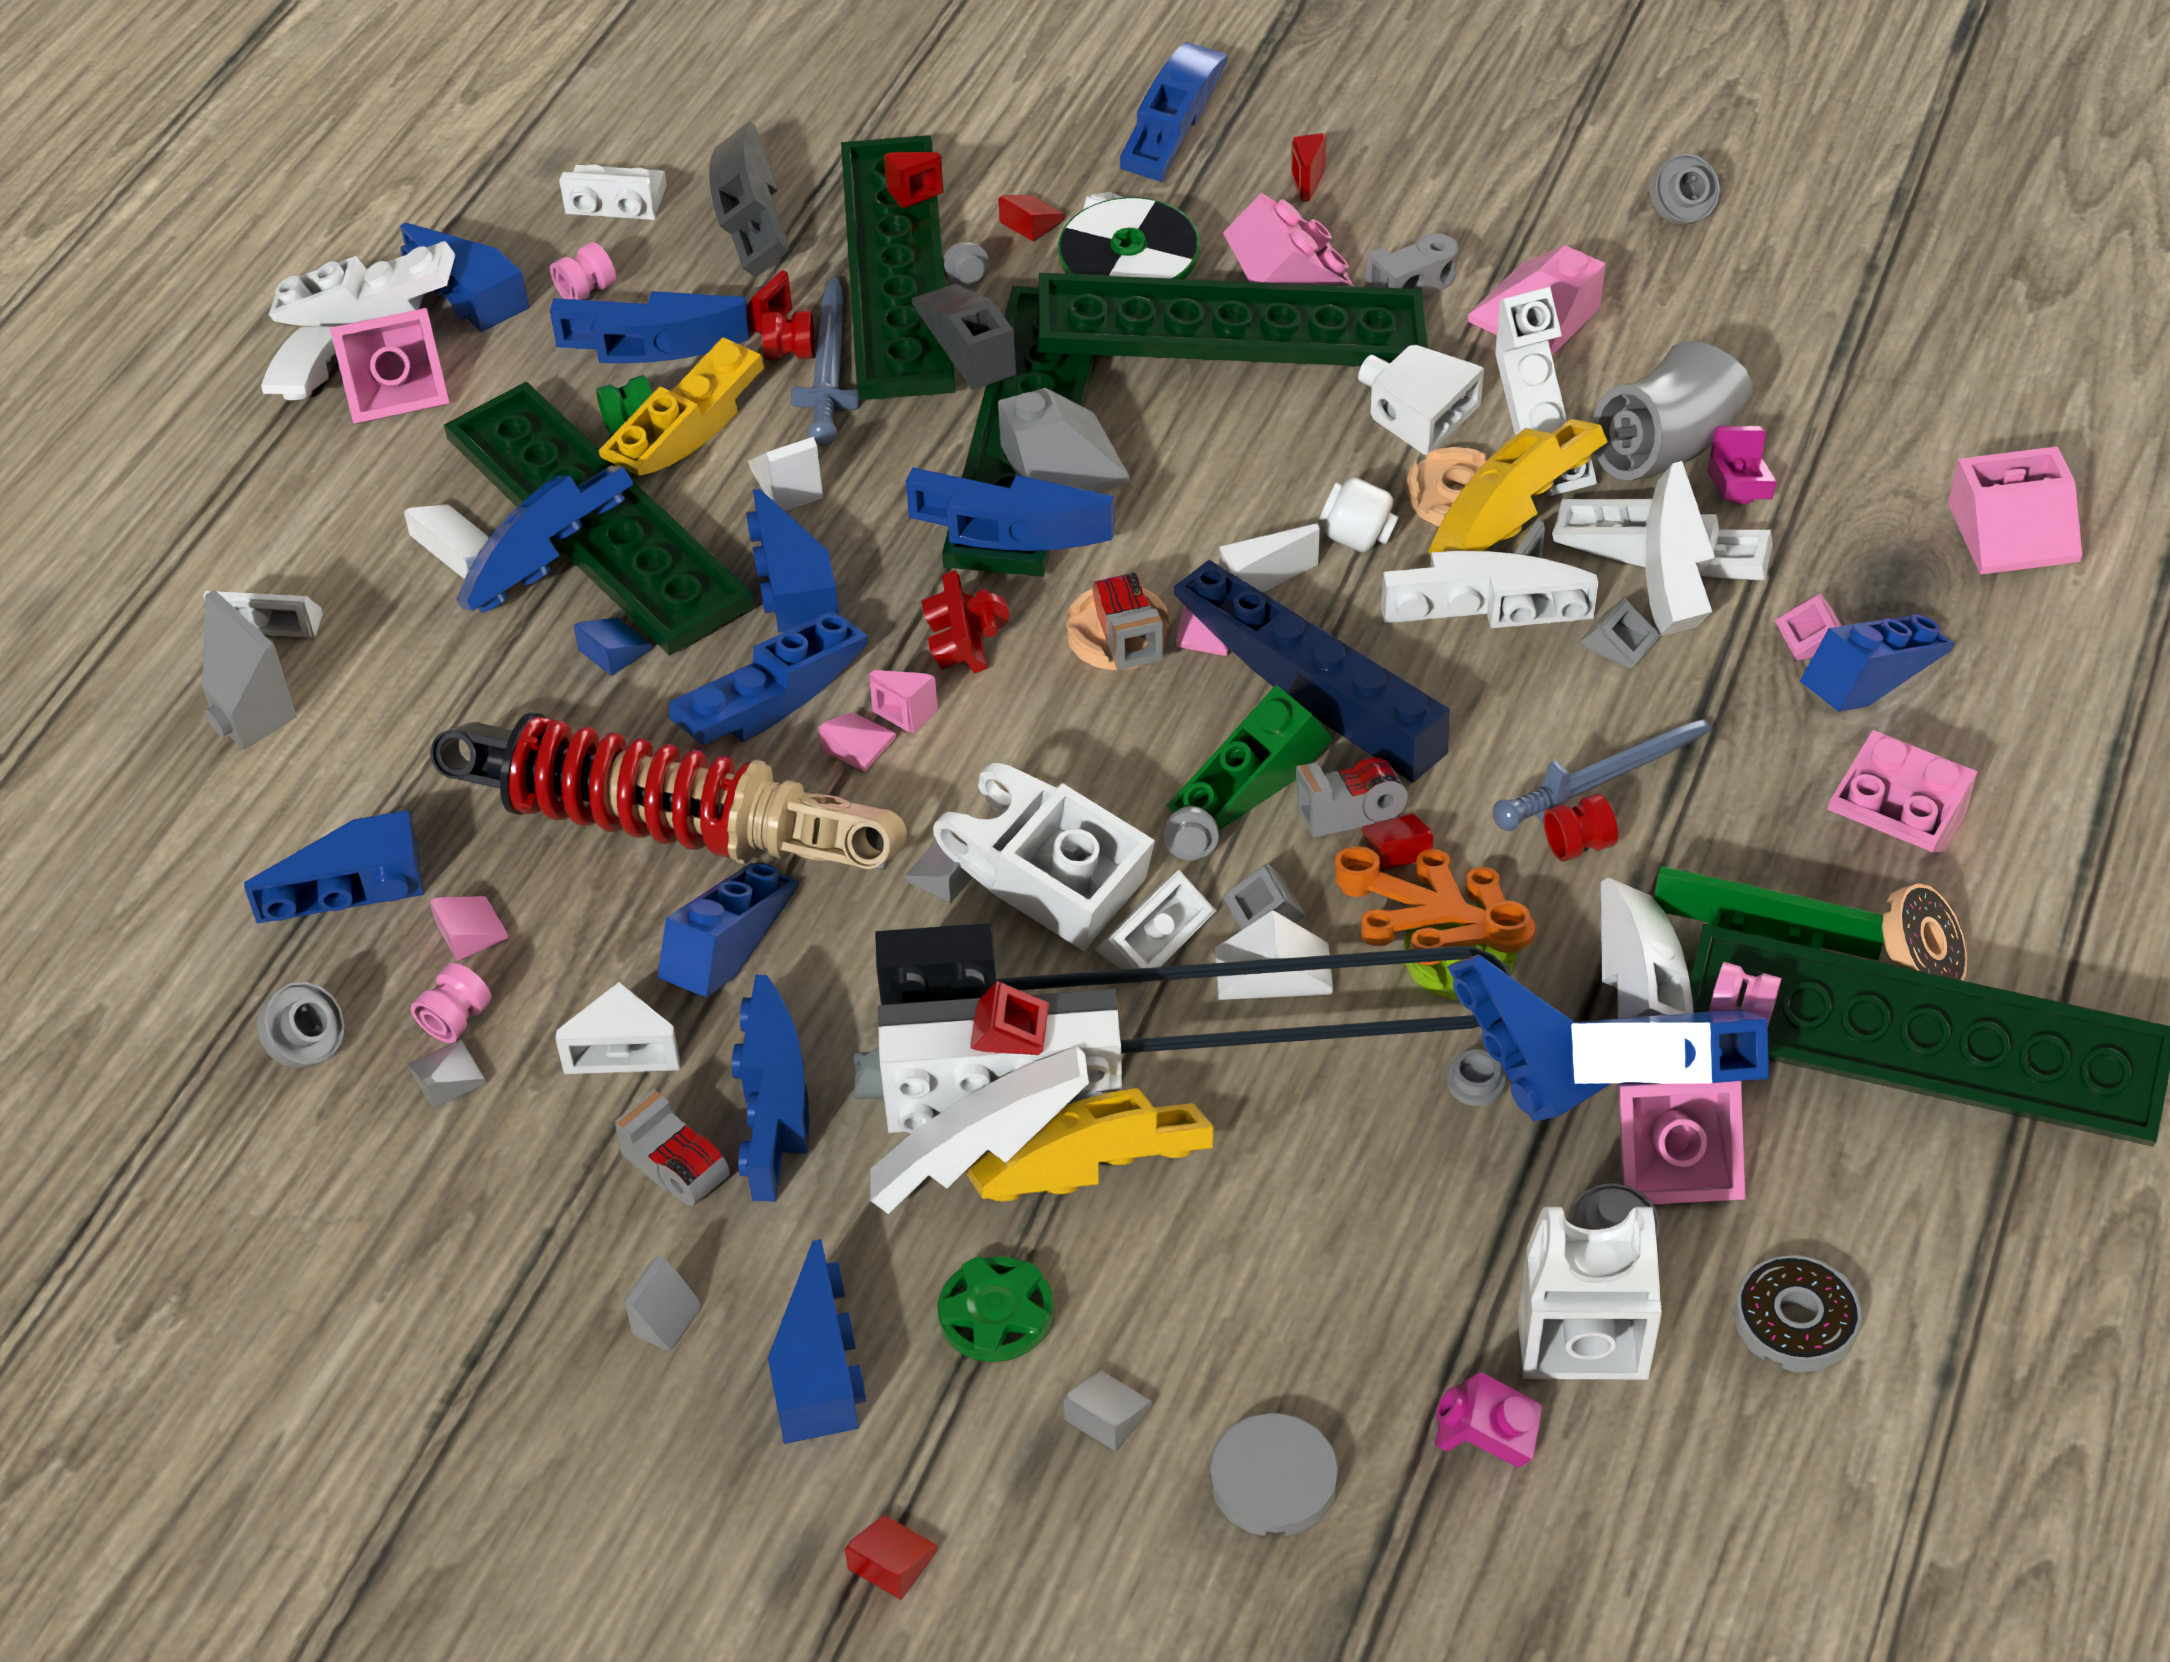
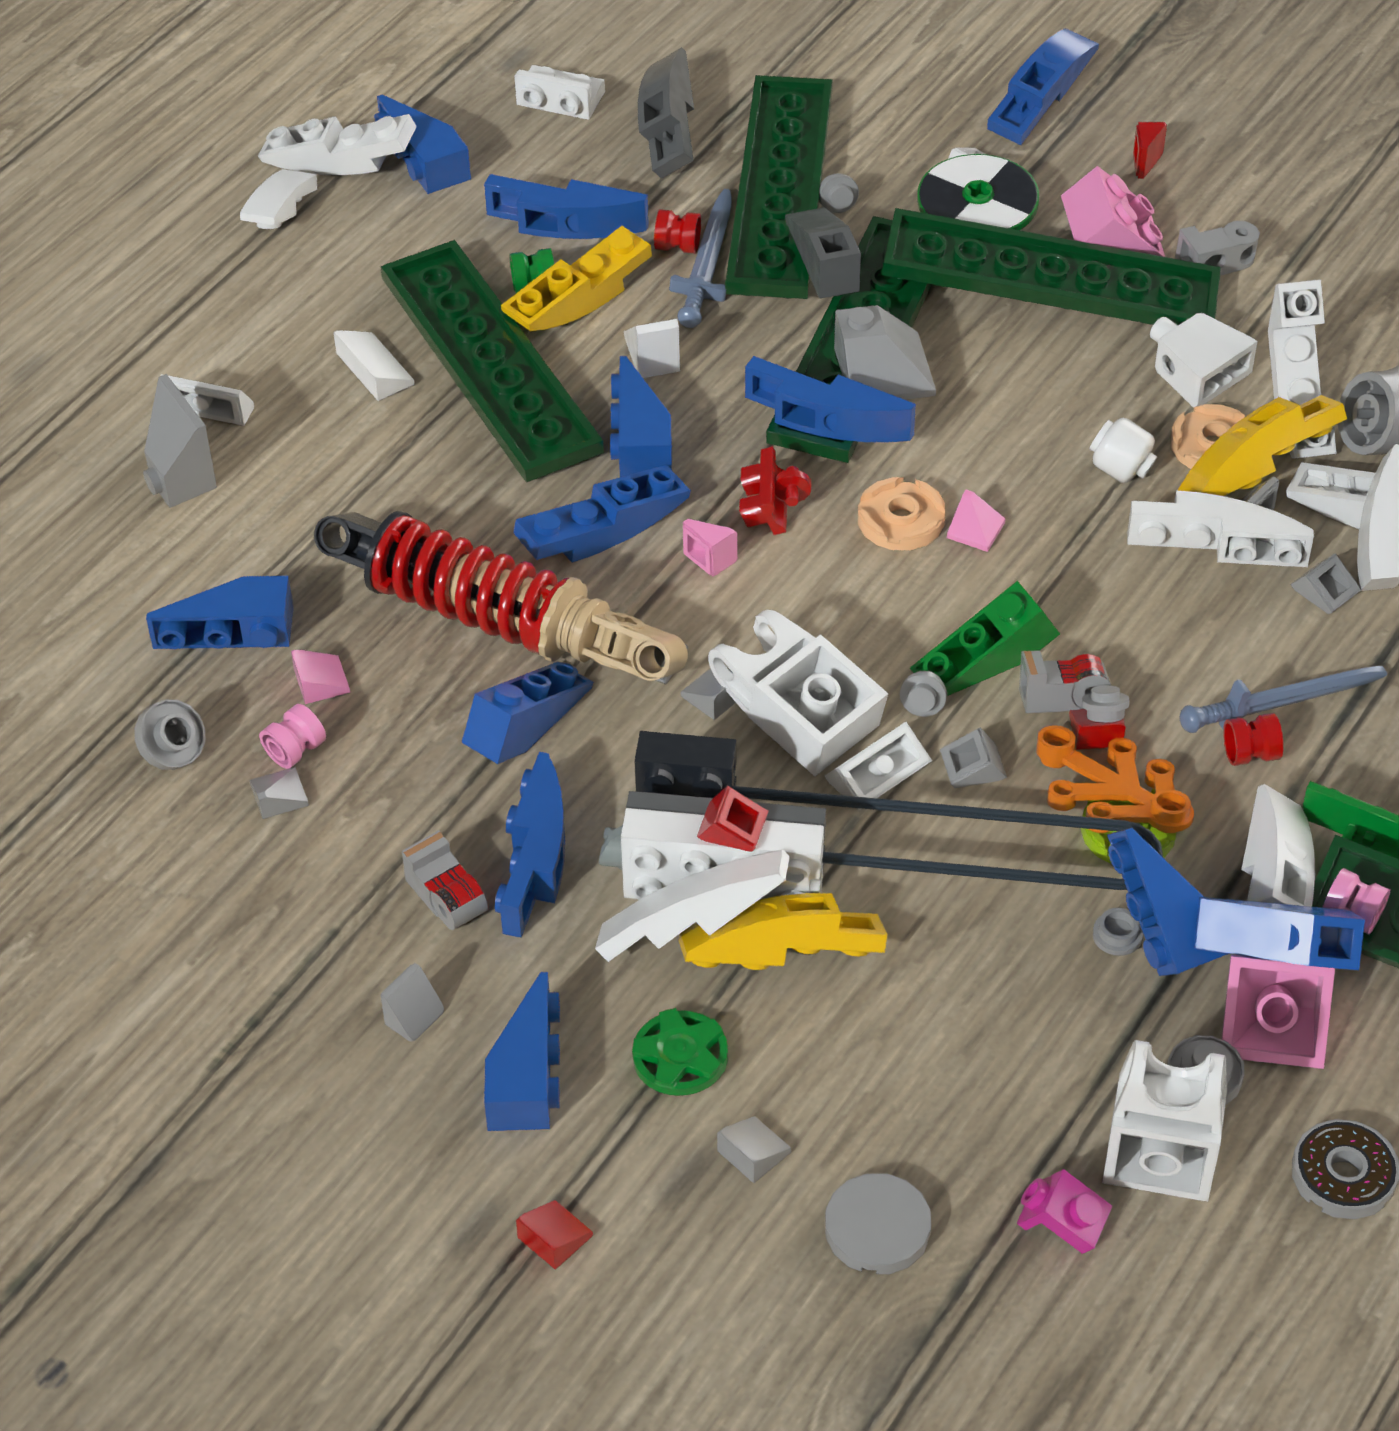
camera: 10 degrees right, 0 degrees up
bright pink slope [330,308,450,424] -> none
blue slope [456,466,633,613] -> none
bright pink wheel [550,242,616,300] -> none
white slope [556,982,680,1074] -> none
blue slope [574,617,652,676] -> none
red slope [747,270,793,334] -> none
bright pink slope [819,712,896,772] -> none
red slope [884,152,944,208] -> none
red slope [998,195,1065,242] -> none
leg [1093,572,1163,671] -> none
dark blue slope [1174,560,1450,783] -> none
white slope [1215,910,1333,1000] -> none
white slope [1219,523,1320,593] -> none
bright pink slope [1468,245,1606,355] -> none
none -> light grey plate [1082,685,1129,723]

